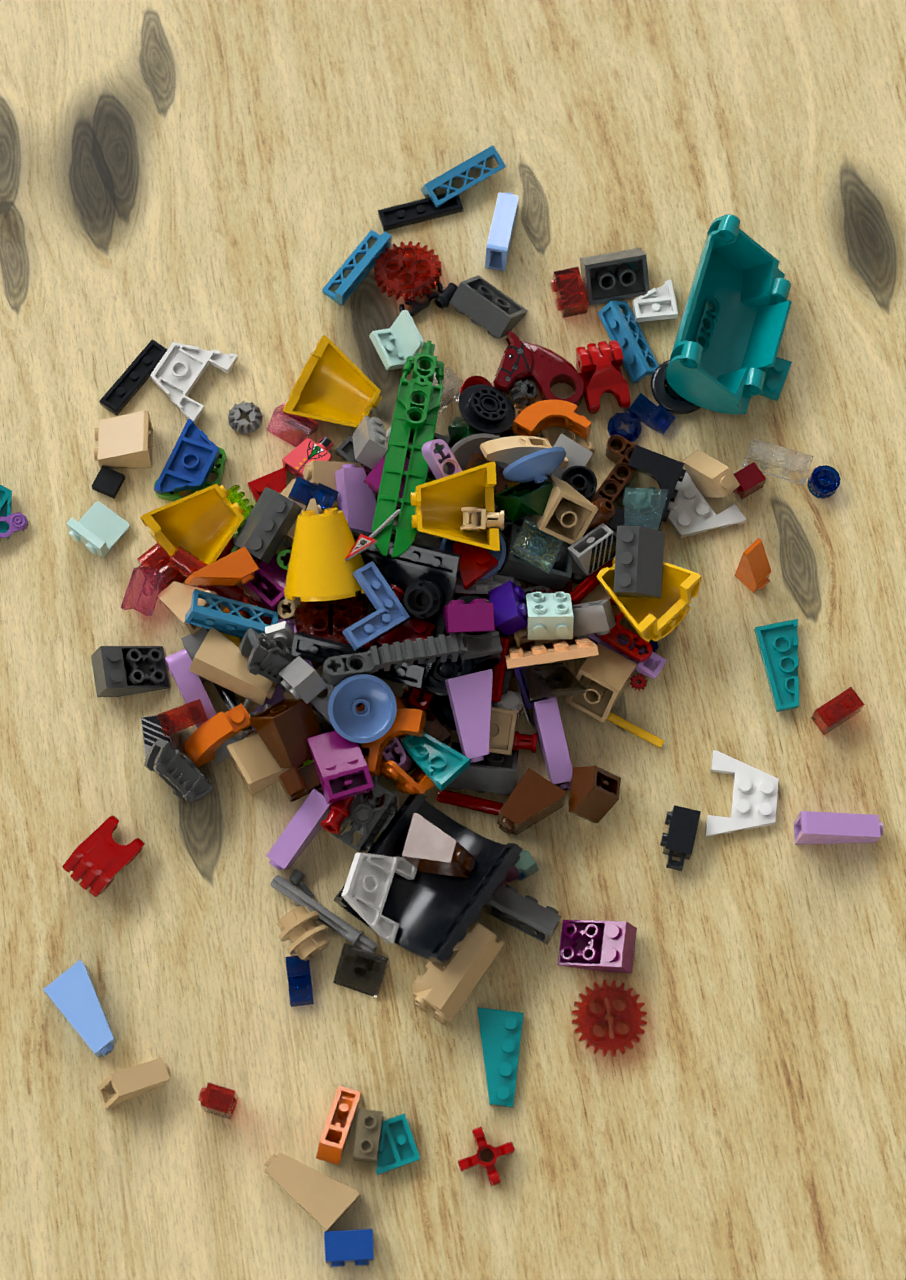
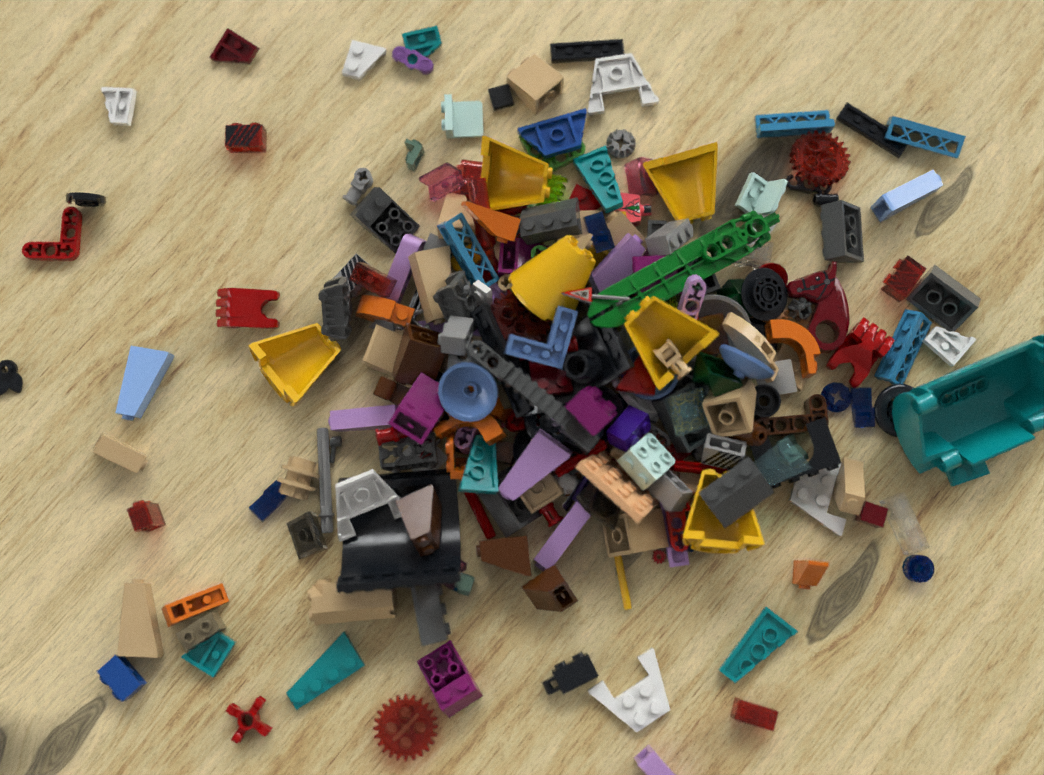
camera: 55 degrees right, 10 degrees up
none -> yellow cone [248,323,341,406]
none -> light grey connector [342,168,373,207]
none -> sand green bracket [405,139,425,172]
none -> teal wing [573,145,623,214]

